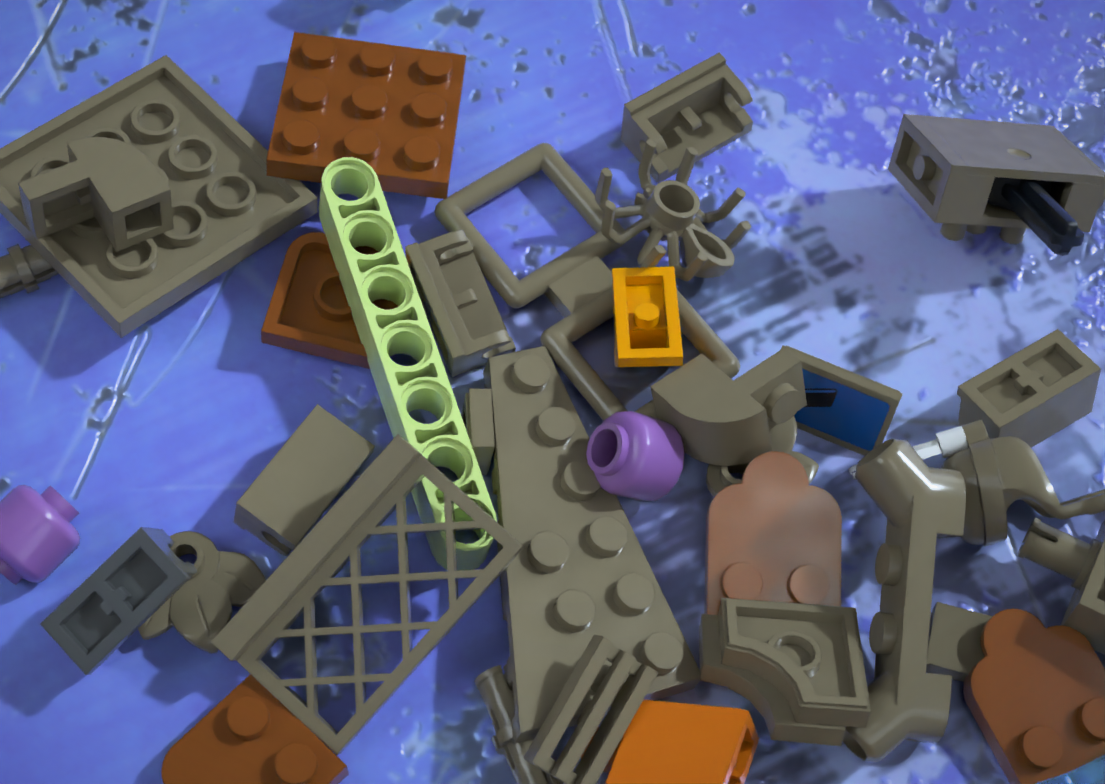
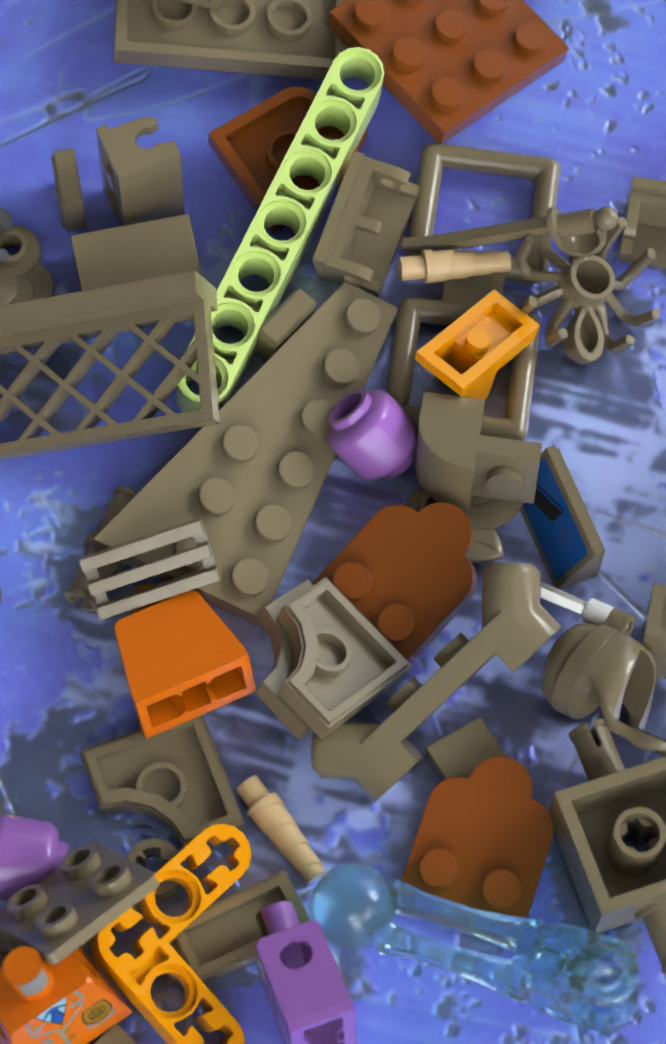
camera: 45 degrees right, 5 degrees up
none -> dark tan tile [51,148,87,232]
none -> dark tan hinge [96,117,185,226]
none -> tan animal [398,249,511,283]
none -> dark tan sword [400,206,619,257]

